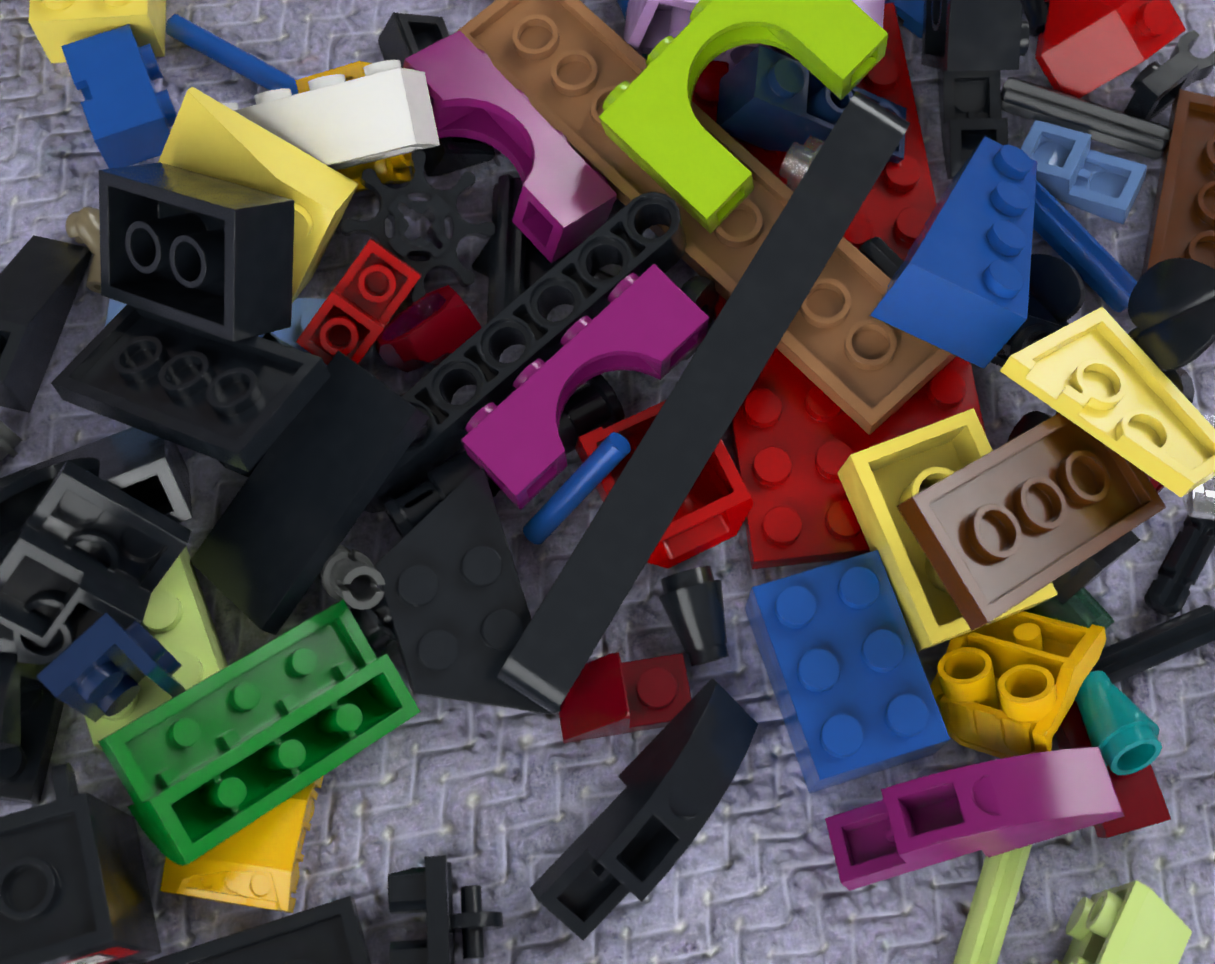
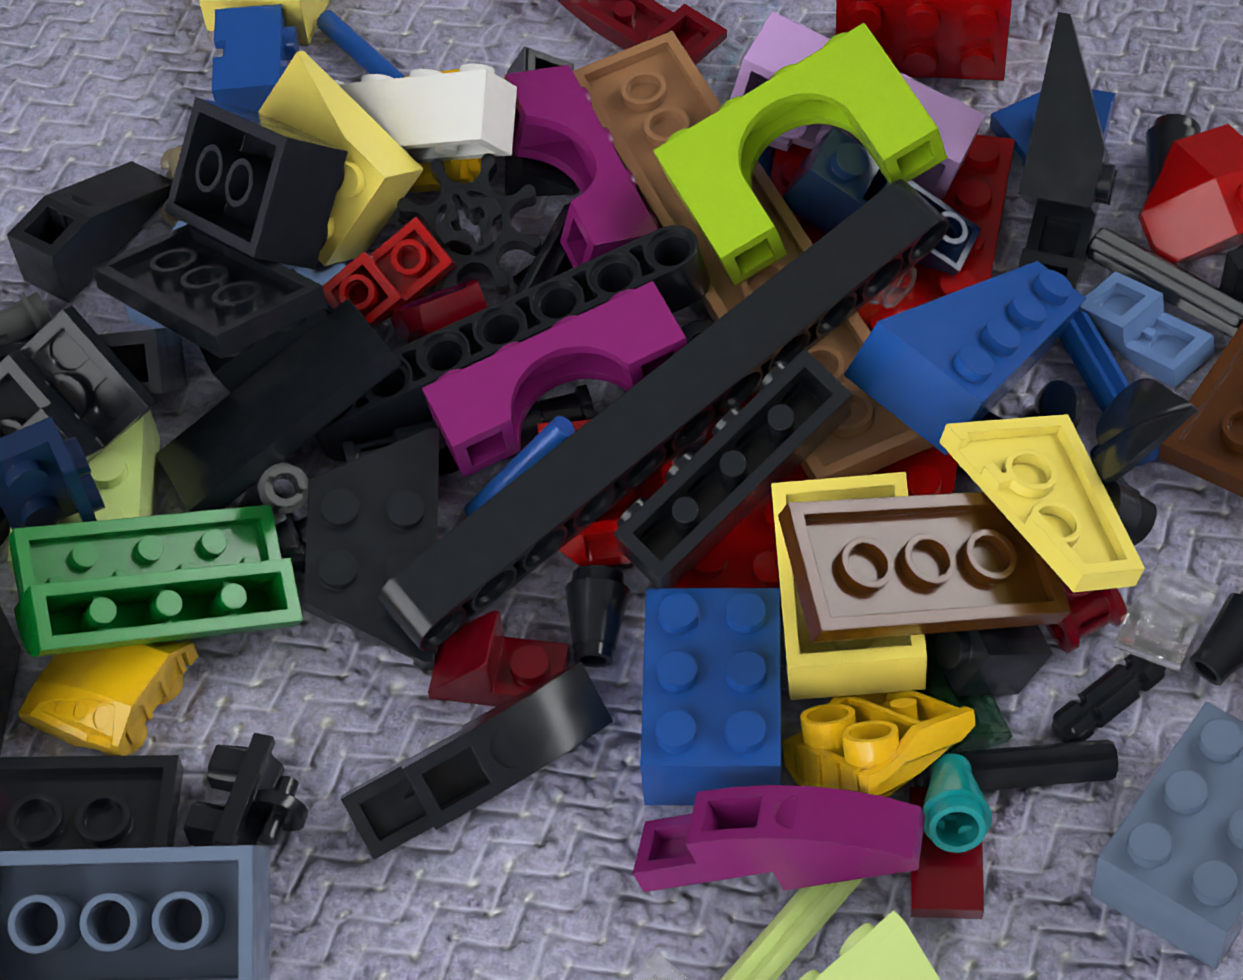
camera: 25 degrees right, 15 degrees down
none -> black brick [613,349,852,588]

